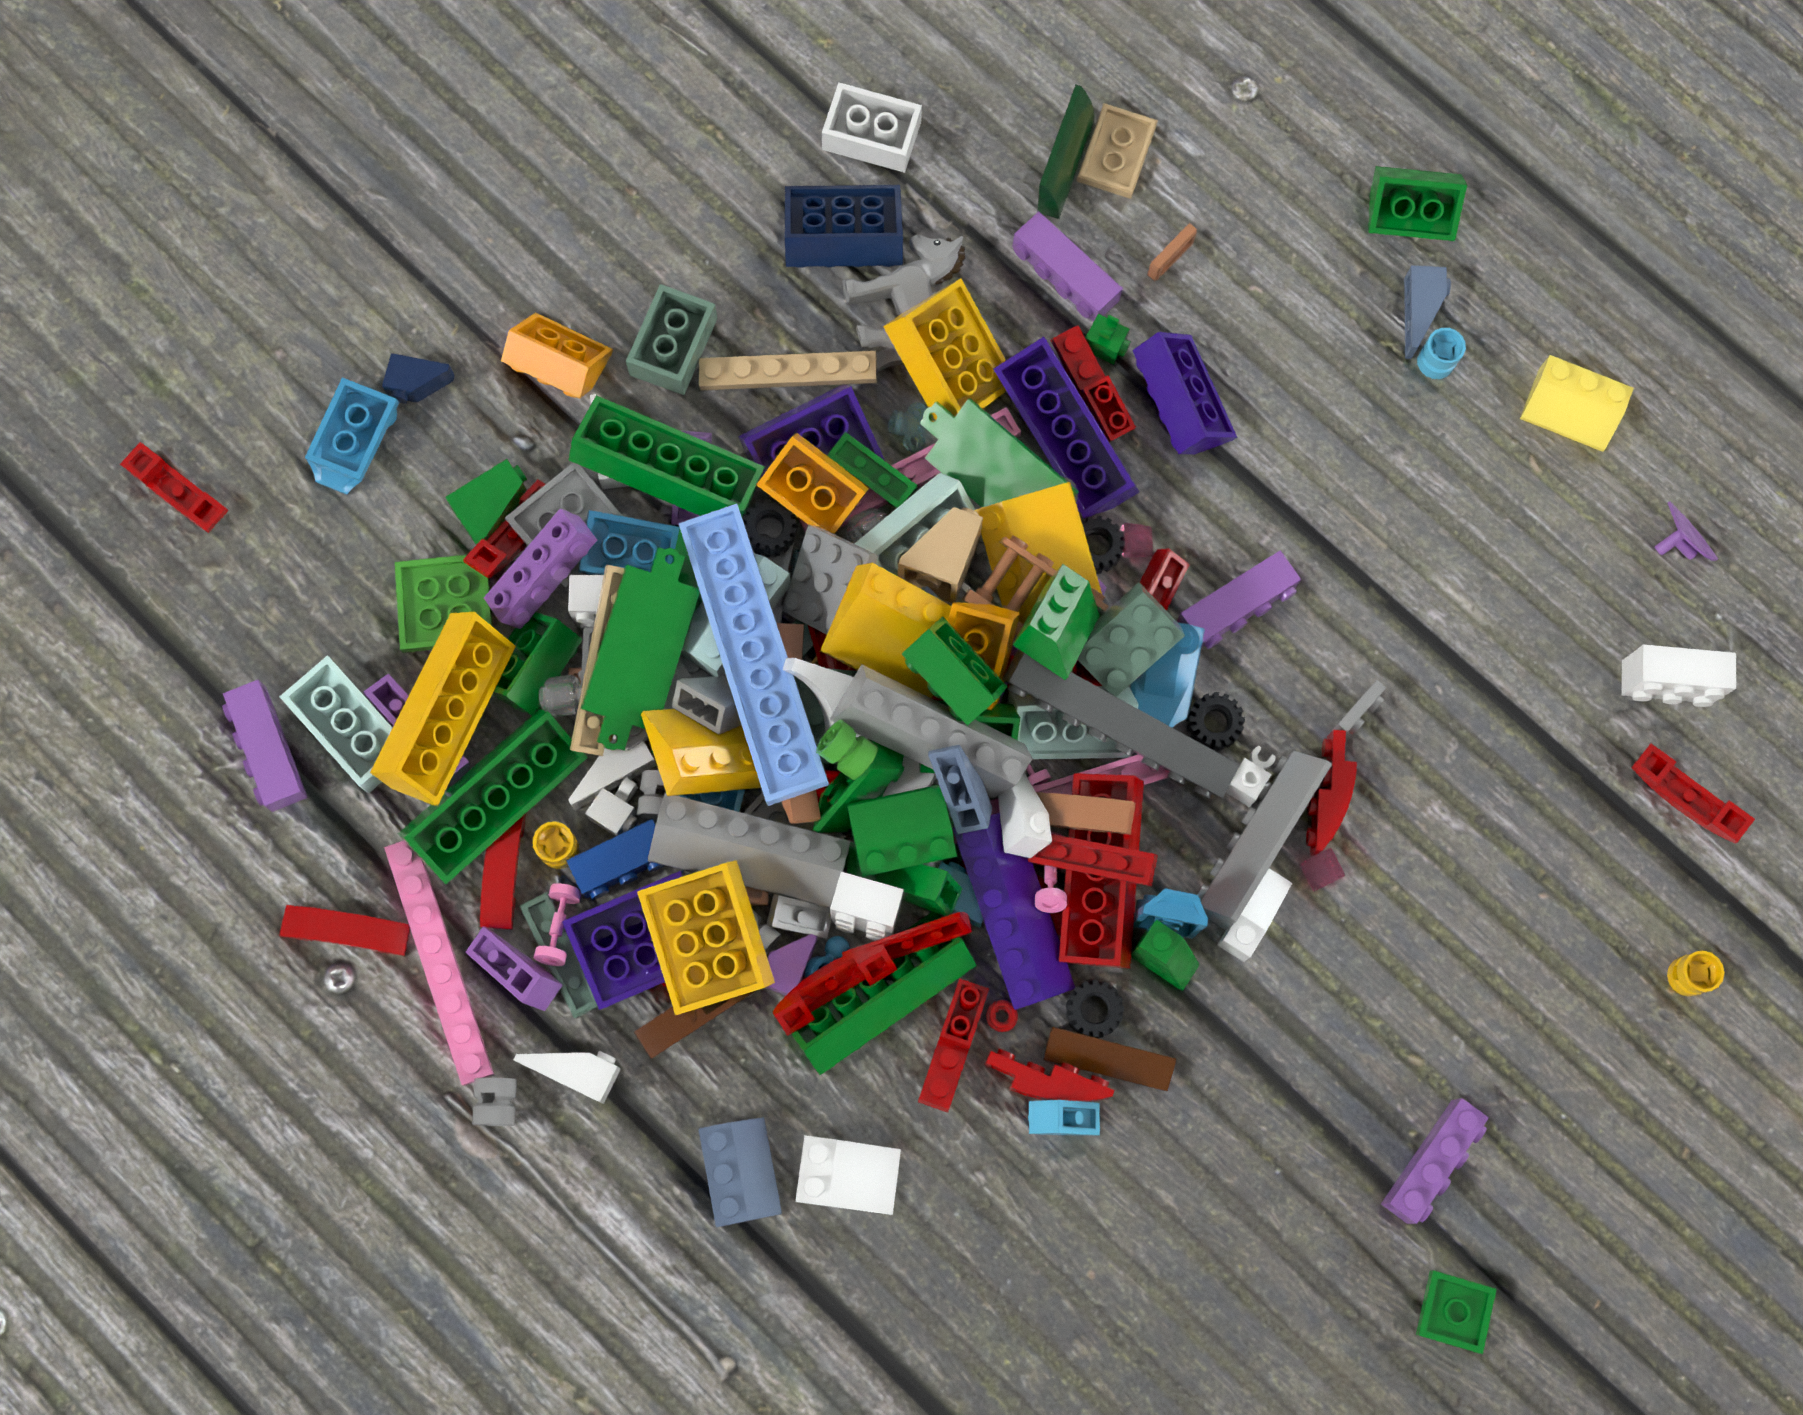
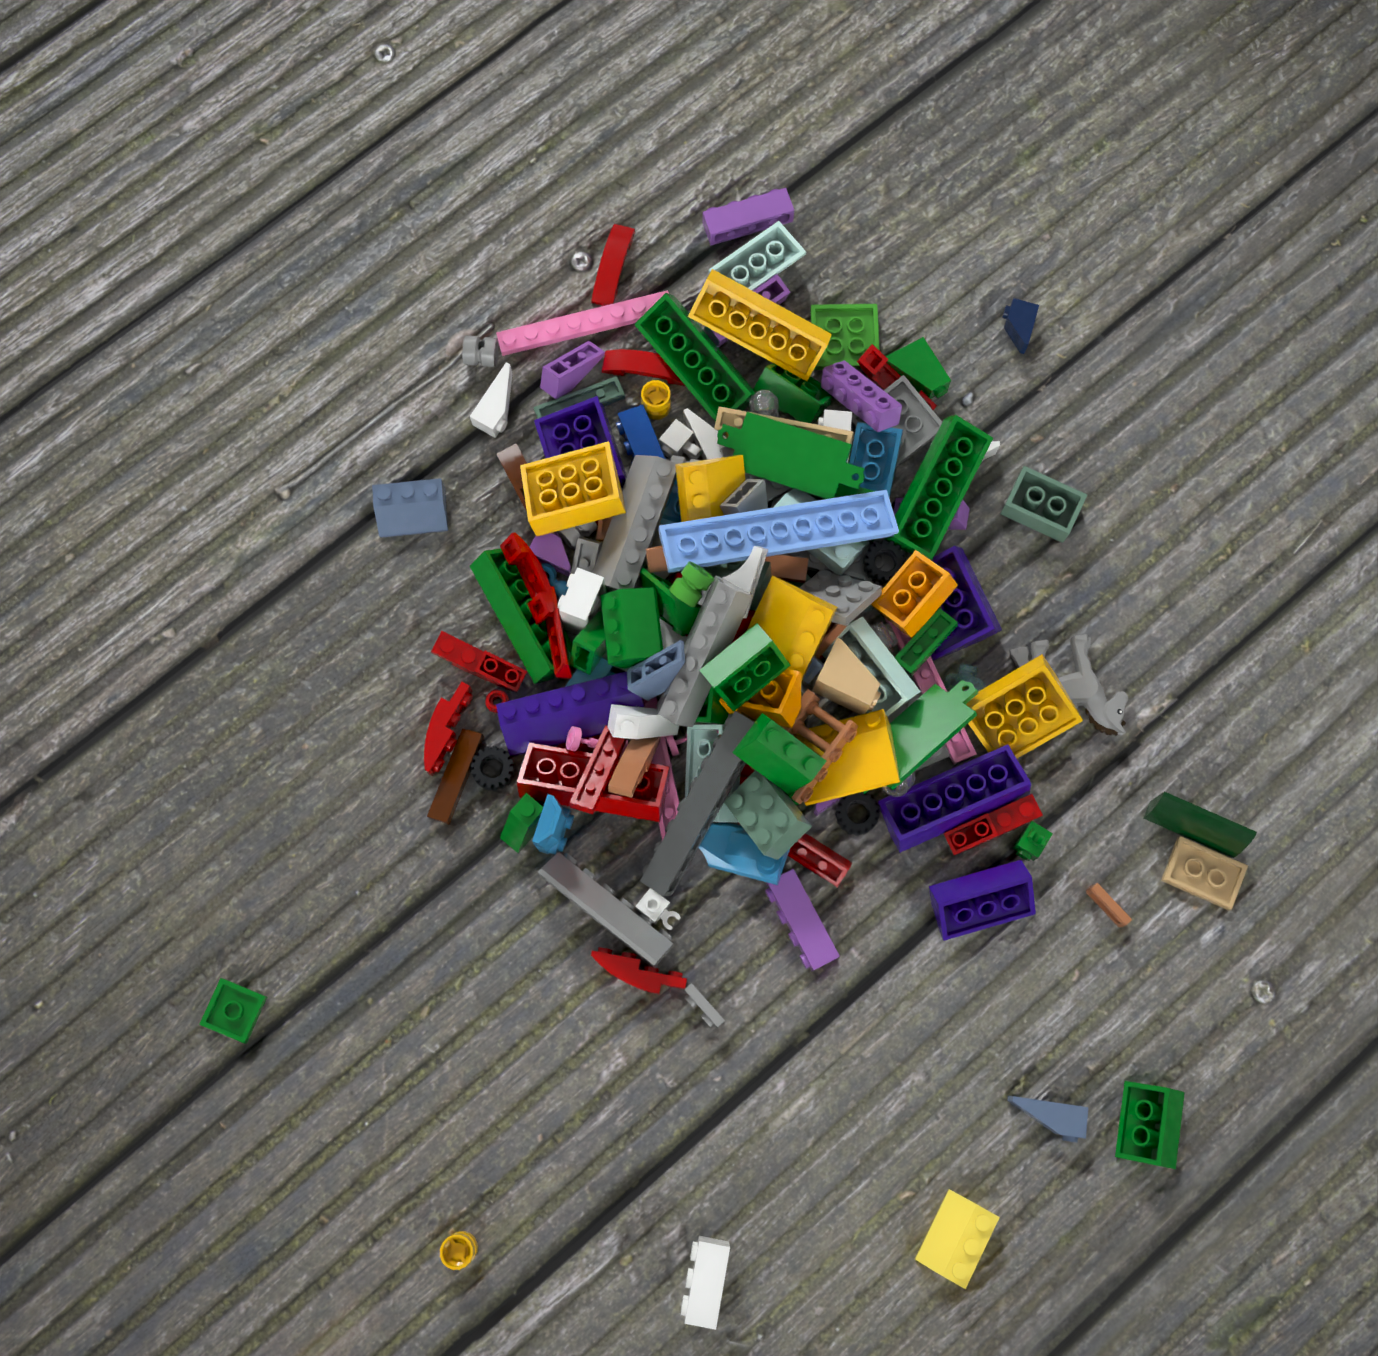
camera: 100 degrees right, 0 degrees up
red slope [120,442,229,533] -> none
dark azure slope [305,377,400,494] -> none
light orange slope [501,312,613,399] -> none
bright pink wheel [533,883,582,966] -> none
tan plate [699,351,877,390] -> none
dark blue slope [785,185,903,268] -> none
white slope [795,1135,901,1215] -> none
white brick [822,82,922,173] -> none
medium lavender brick [1012,211,1123,322] -> none
medium azure slope [1028,1100,1100,1136] -> none
clear pink slope [1121,523,1153,558] -> none
black tyre [1186,692,1245,751] -> none
white slope [1217,869,1292,962] -> none
clear pink slope [1299,848,1345,892] -> none
medium lavender brick [1381,1098,1489,1224] -> none
medium azure wheel [1417,328,1466,379] -> none
red slope [1631,743,1755,844] -> none
medium lavender shield [1655,501,1718,561] -> none

